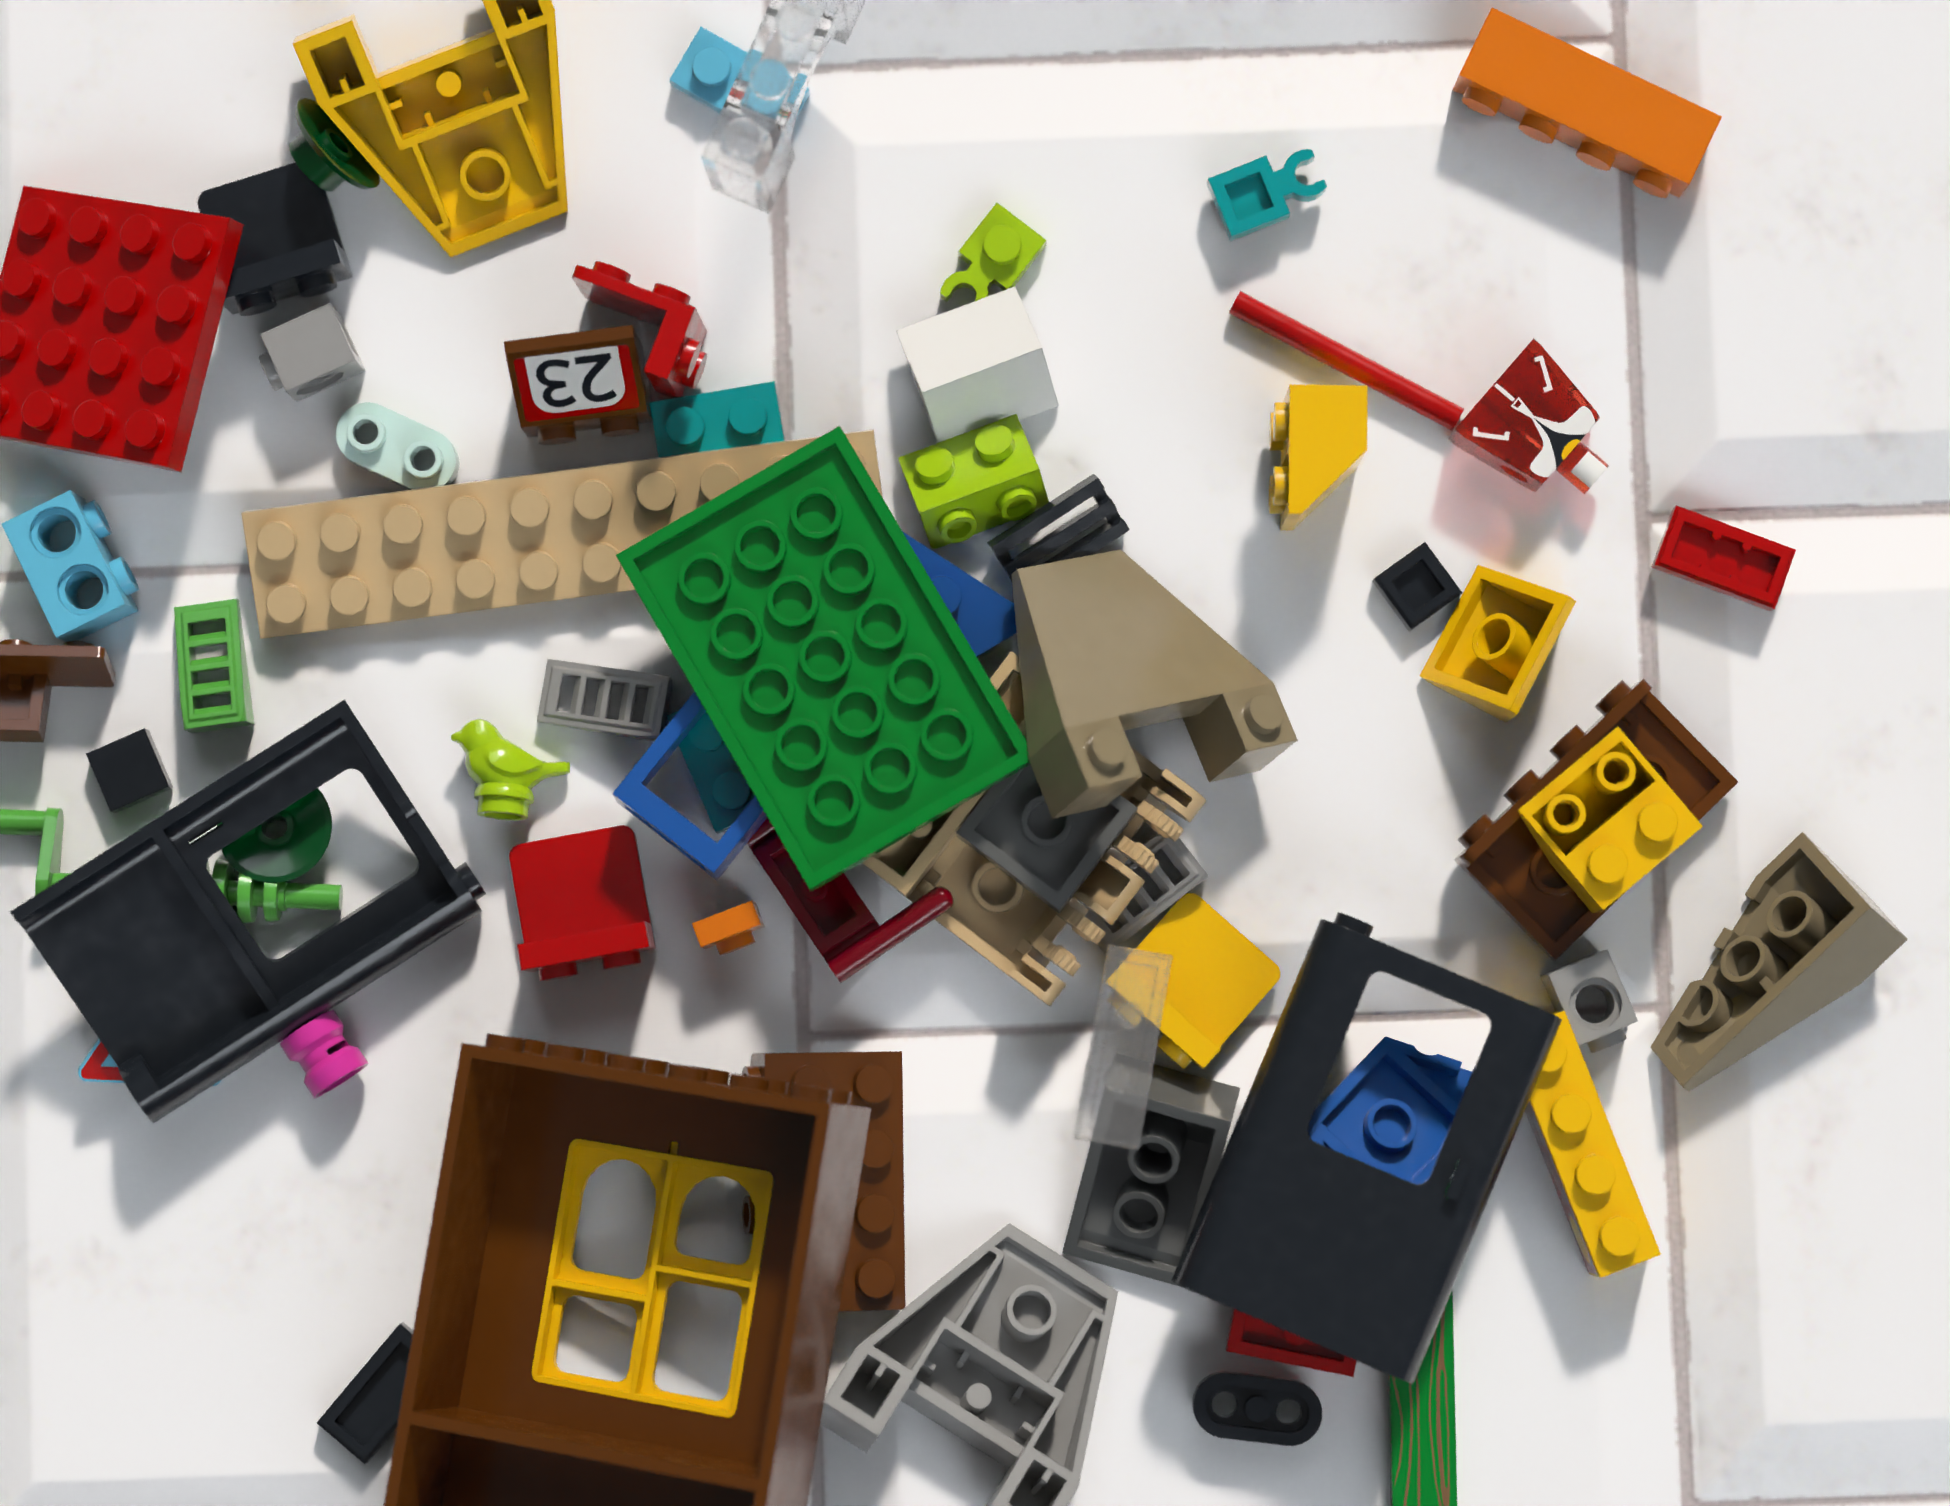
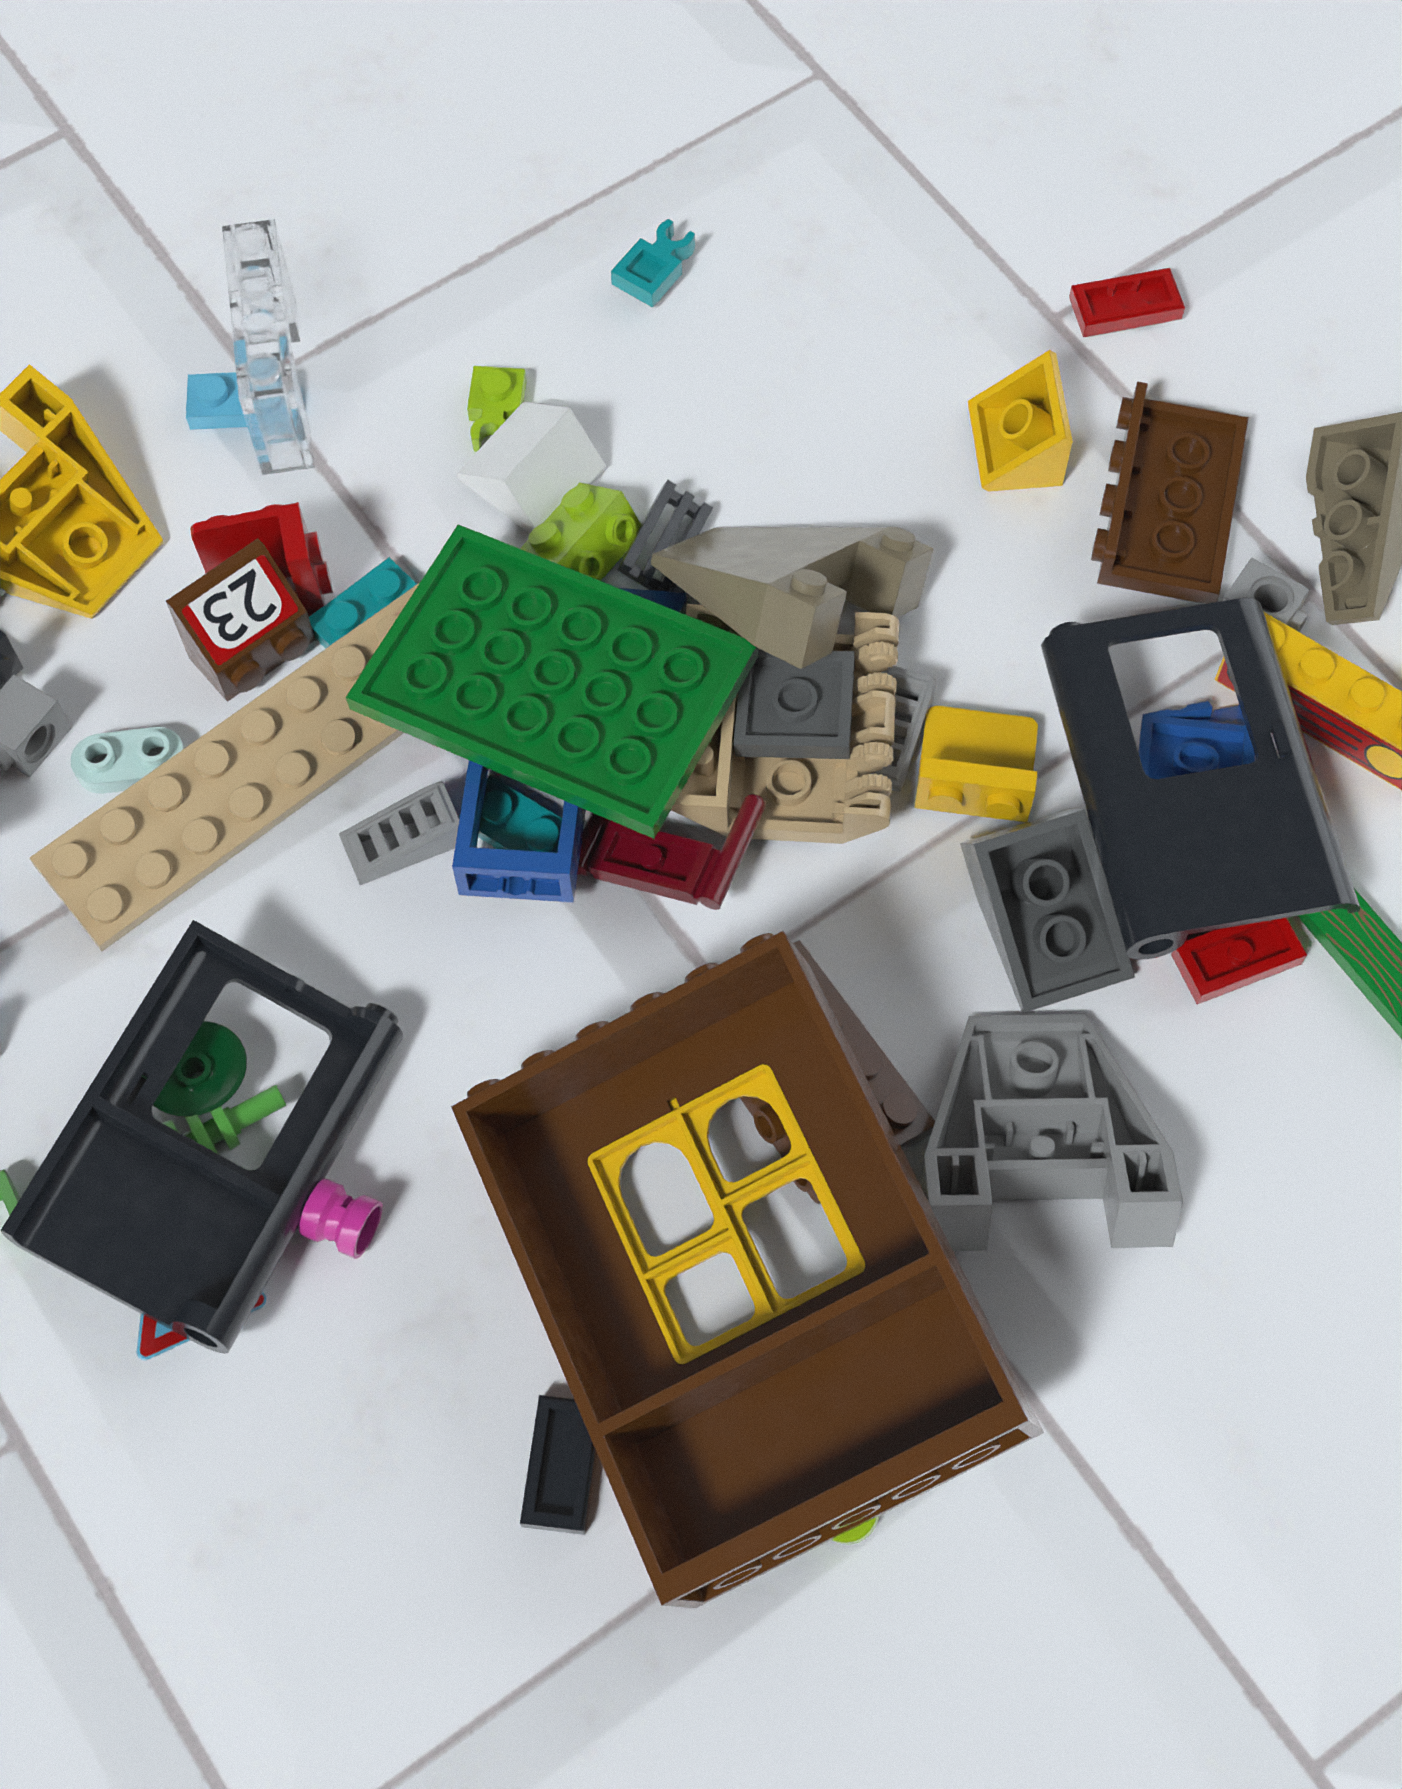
camera: 40 degrees left, 20 degrees down
black tile [86,728,173,813] -> none
bright green slope [174,599,255,733] -> none
lime animal [451,719,570,820] -> none
red bracket [509,825,656,981] -> none
orange plate [692,900,765,956] -> none
clear tile [1074,944,1173,1151] -> none
black plate [1192,1371,1322,1446] -> none
red bar [1229,291,1464,431] -> none
yellow slope [1269,385,1368,531] -> none
black tile [1372,542,1463,632] -> none
clear red torso [1448,338,1610,494] -> none
orange brick [1452,8,1722,198] -> none
yellow slope [1517,727,1703,913] -> none

